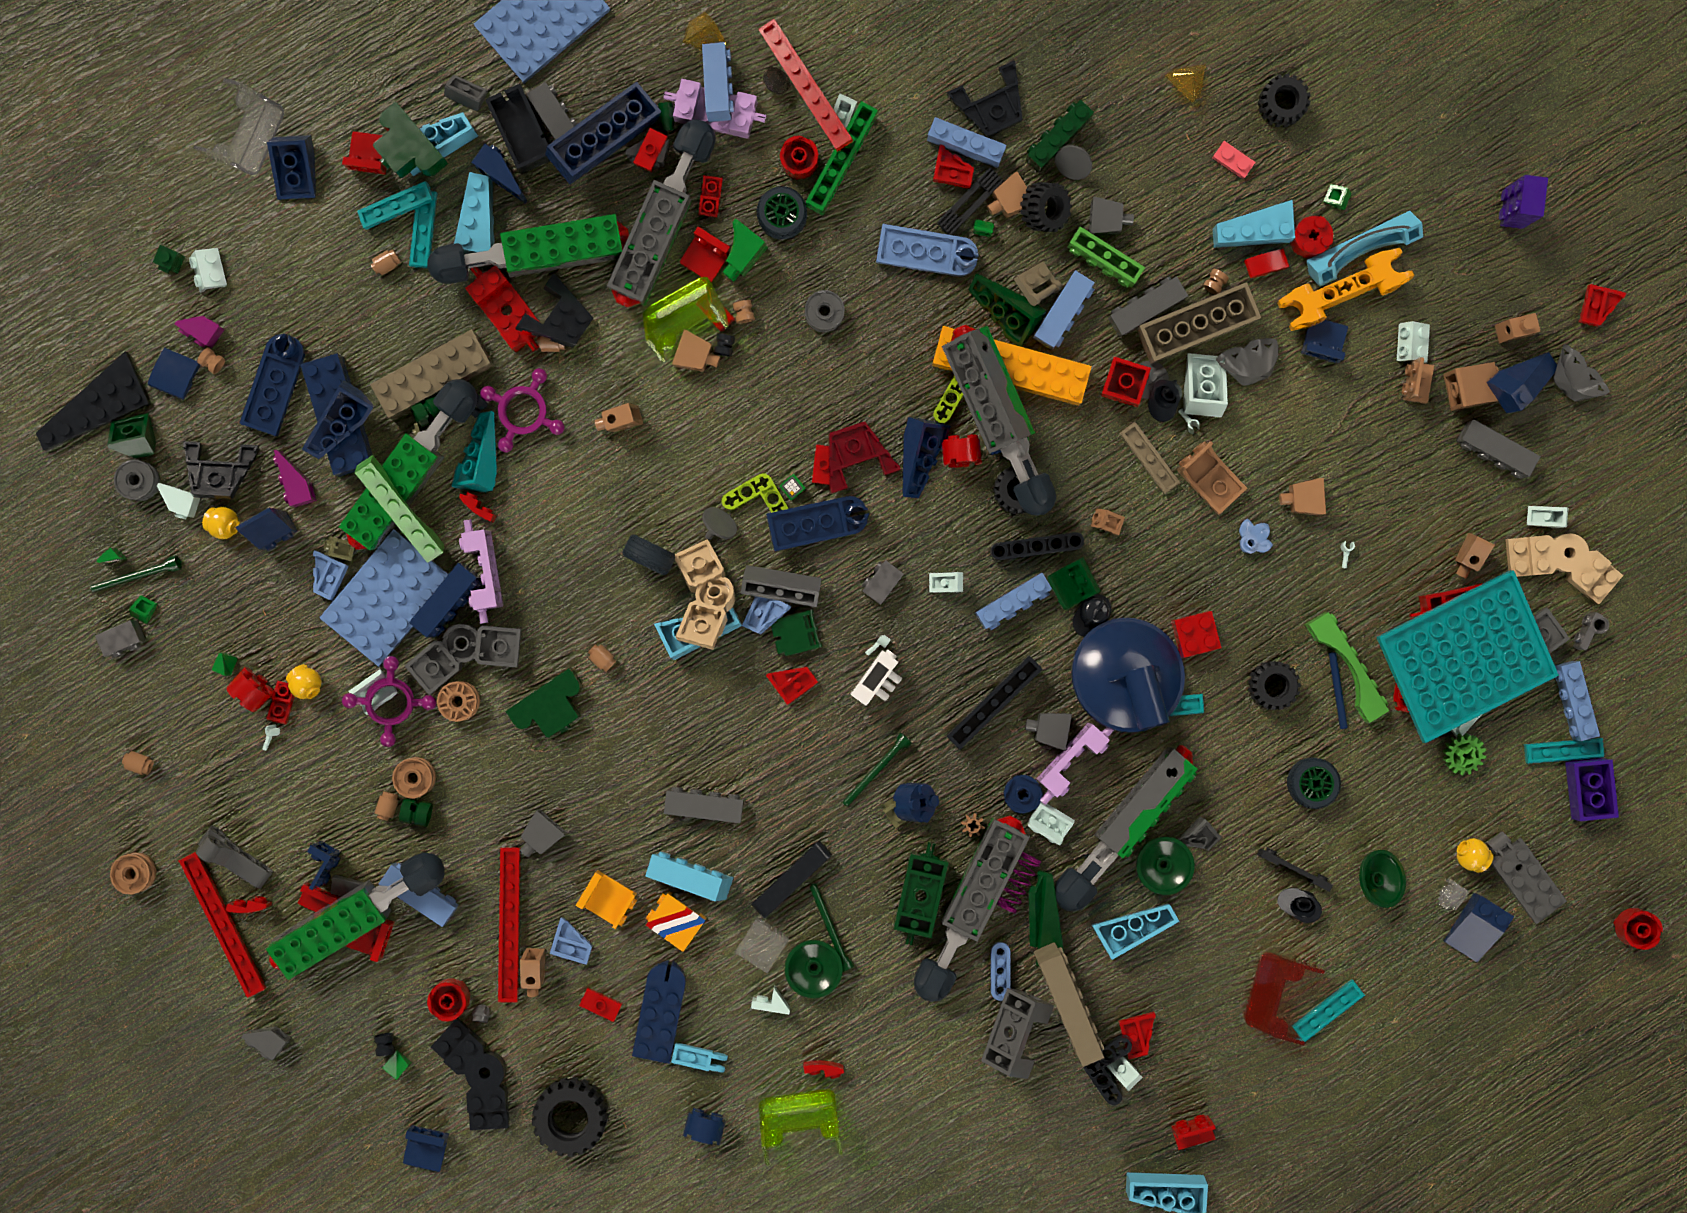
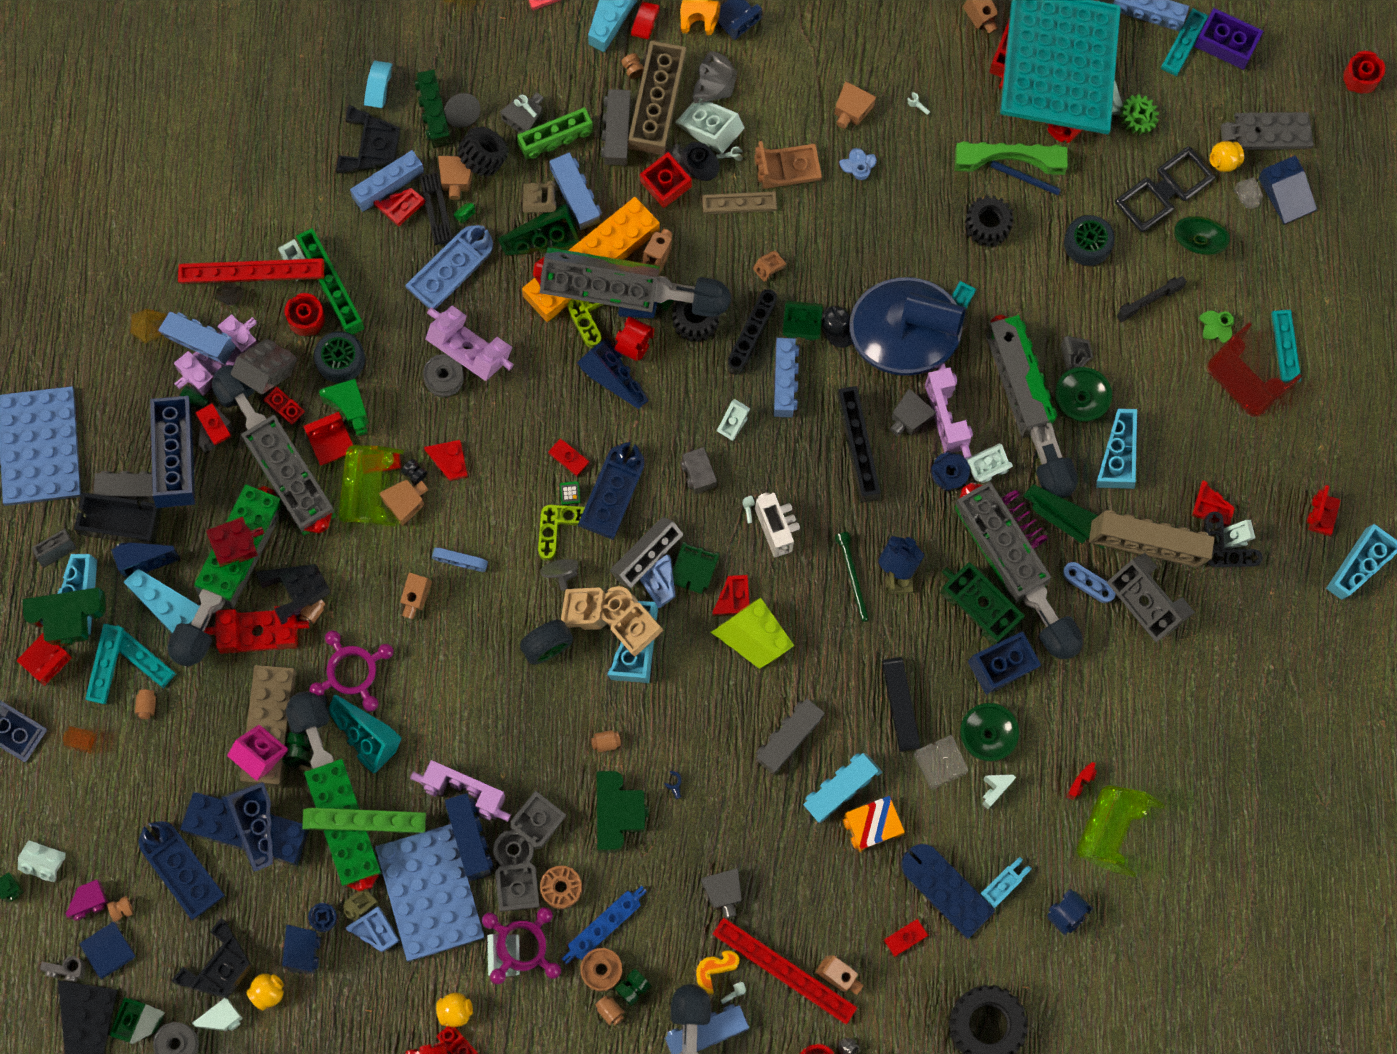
camera: 60 degrees left, 15 degrees down
magenta slope [273,450,317,507] -> none
red slope [459,492,497,523] -> none
medium blue wing [550,917,593,965] -> none
light orange panel [575,870,637,929] -> none
medium nougat wheel [733,300,755,324] -> none
dark green piece [810,883,854,972] -> none
dark red wing [828,421,901,494] -> none
medium nougat gear [961,813,985,837] -> none
red brick [1171,611,1221,658] -> none
black piece [1277,888,1322,923] -> none
none -> flat silver plate [40,956,85,982]
none -> clear orange brick [63,726,96,754]
none -> dark red plate [206,517,264,567]
none -> dark pink slope [227,724,288,781]
none -> dark grey brick [230,339,297,394]
none -> dark blue wheel [308,903,337,932]
none -> medium azure brick [364,61,392,108]
none -> red wing [424,440,468,481]
none -> lavender brick [426,306,514,381]
none -> medium blue beam [432,548,488,572]
none -> light aqua hand [514,95,537,117]
none -> blue plate [561,886,647,965]
none -> medium nougat torso [642,229,672,275]
none -> dark blue piece [664,771,682,799]
none -> yellow animal [696,951,739,995]
none -> lime wedge [710,598,794,669]
none -> light aqua hand [721,982,746,1004]
none -> dark blue slope [967,631,1041,695]
none -> black bar [1115,146,1216,233]
none -> bright green plate [1199,310,1234,343]

